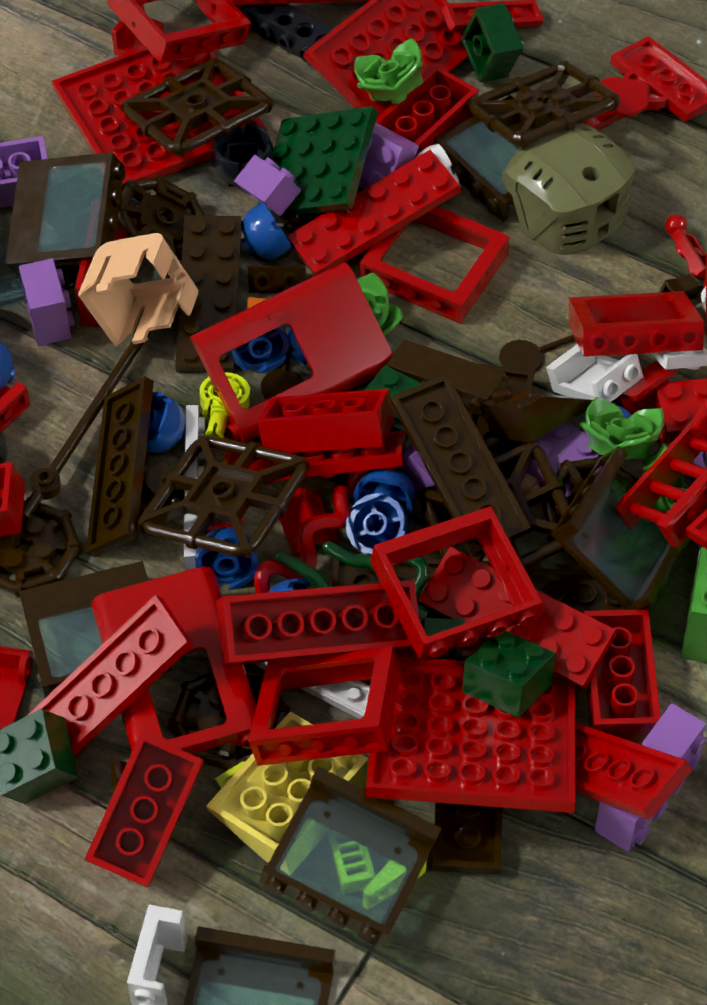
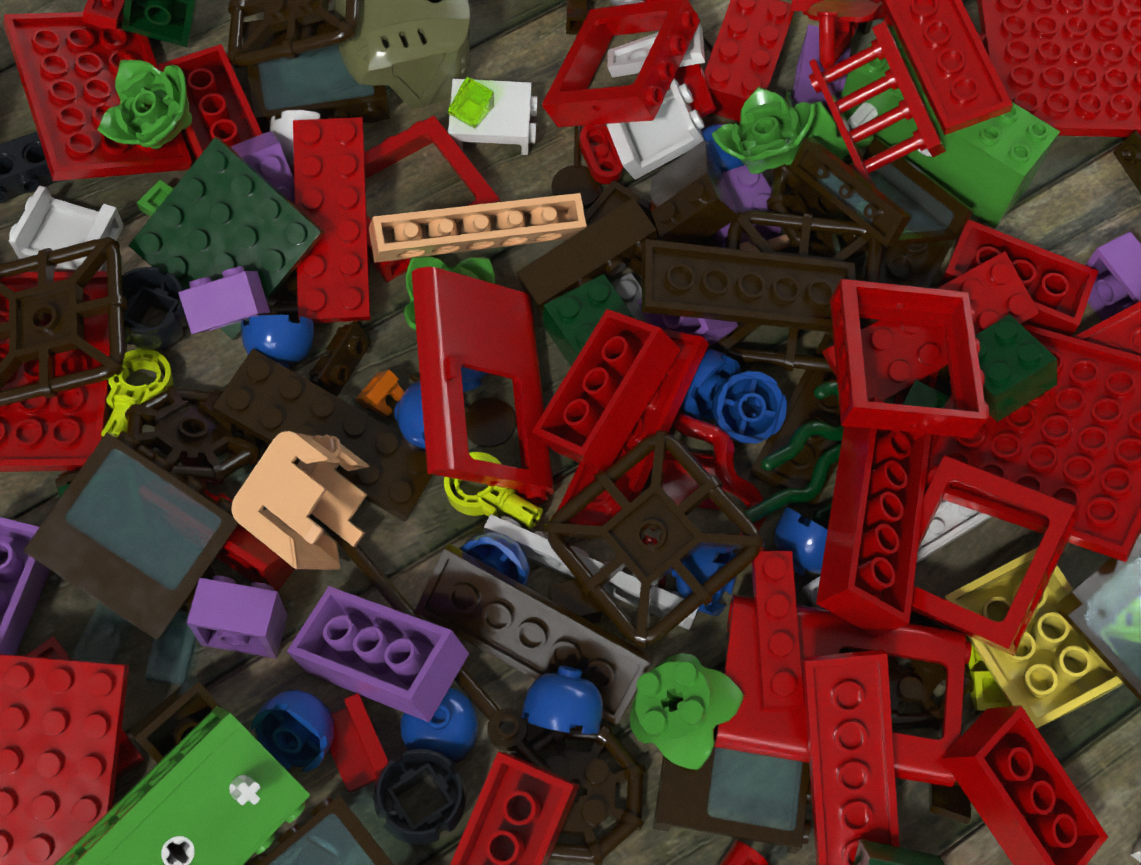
camera: 70 degrees left, 10 degrees up
none -> white panel [9,185,124,272]
none -> neon yellow pin [101,349,174,437]
none -> medium lavender brick [287,586,469,722]
none -> light nougat brick [369,193,587,263]
none -> blue cylinder [400,687,479,763]
none -> clear neon green slope [448,77,494,129]
none -> white panel [448,78,537,155]
none -> blue cylinder [521,666,603,734]
none -> red plate [579,124,624,184]
none -> bright green brick [630,653,744,770]
none -> red plate [752,551,804,709]

